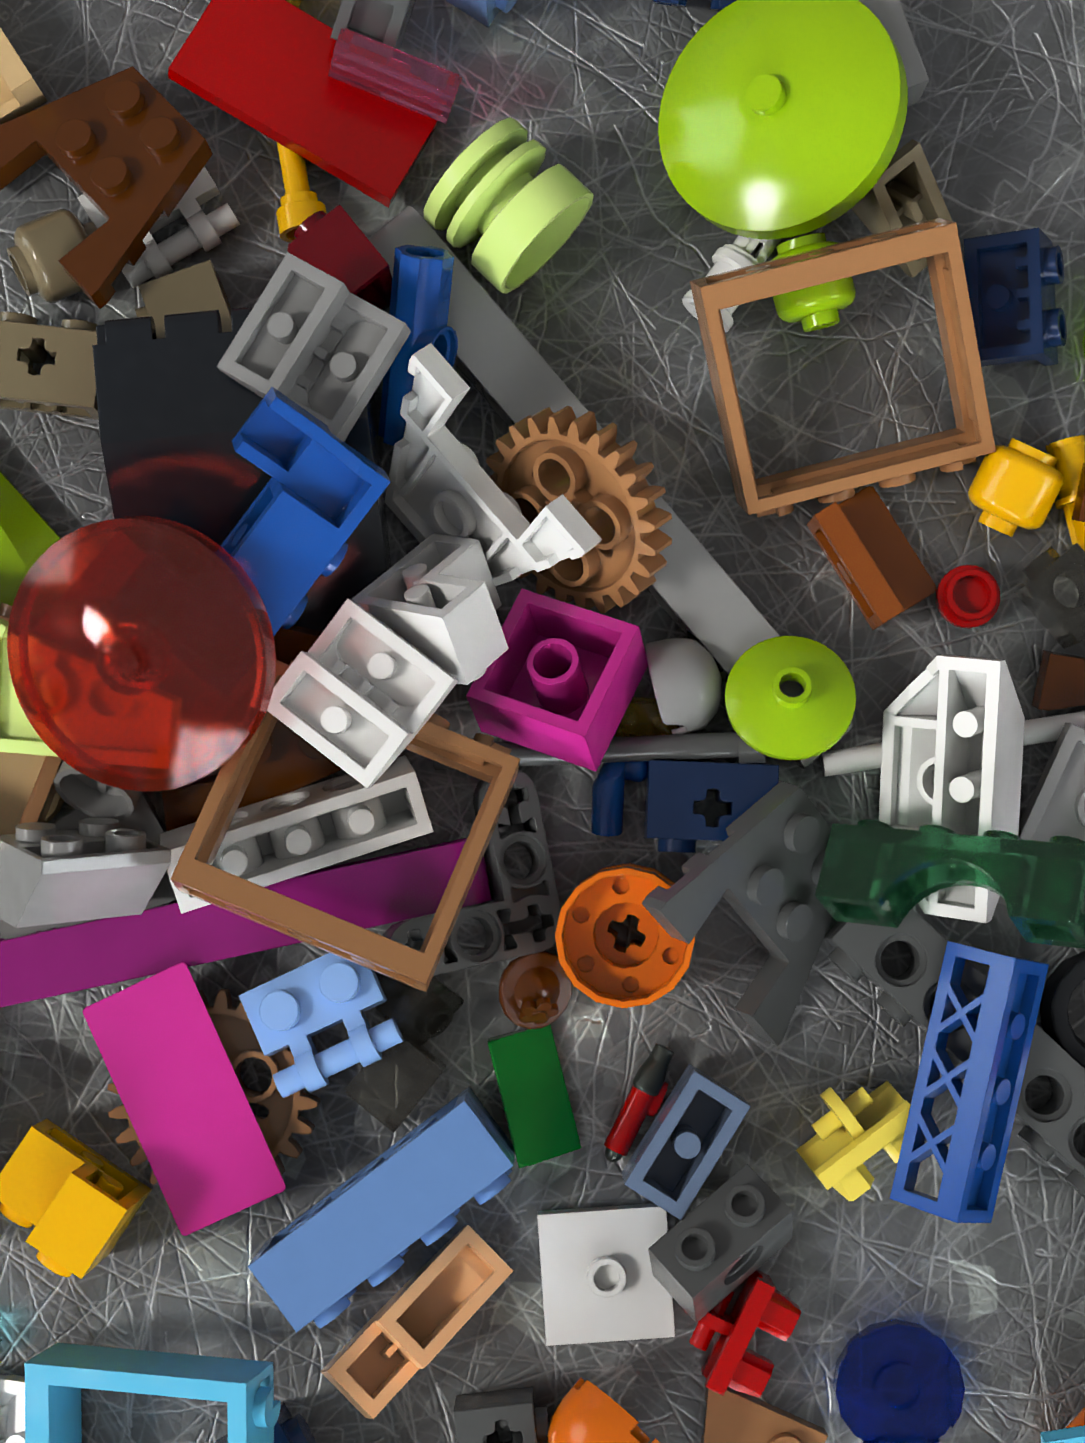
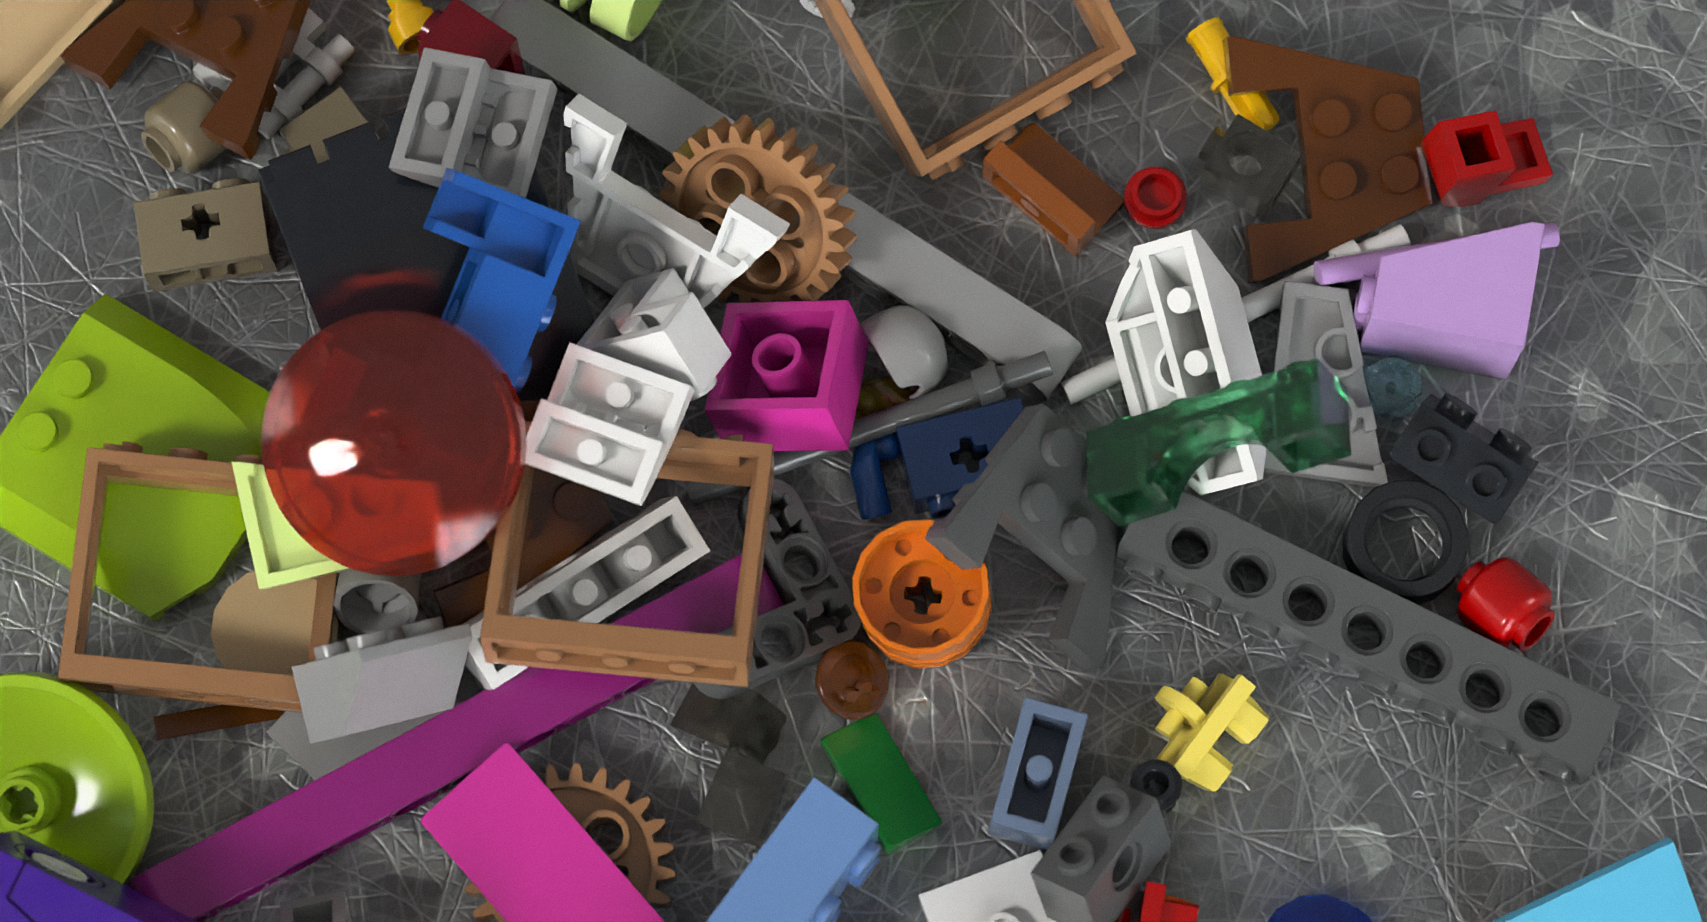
camera: 15 degrees left, 10 degrees down
light blue plate [238,953,404,1098] -> none
blue piece [378,245,458,446] -> none
piece [604,1043,675,1162] -> none
lime dish [725,636,856,760] -> none
blue fence [890,941,1049,1223] -> none
yellow head [968,438,1064,537] -> none
none -> black pin [1130,759,1182,814]

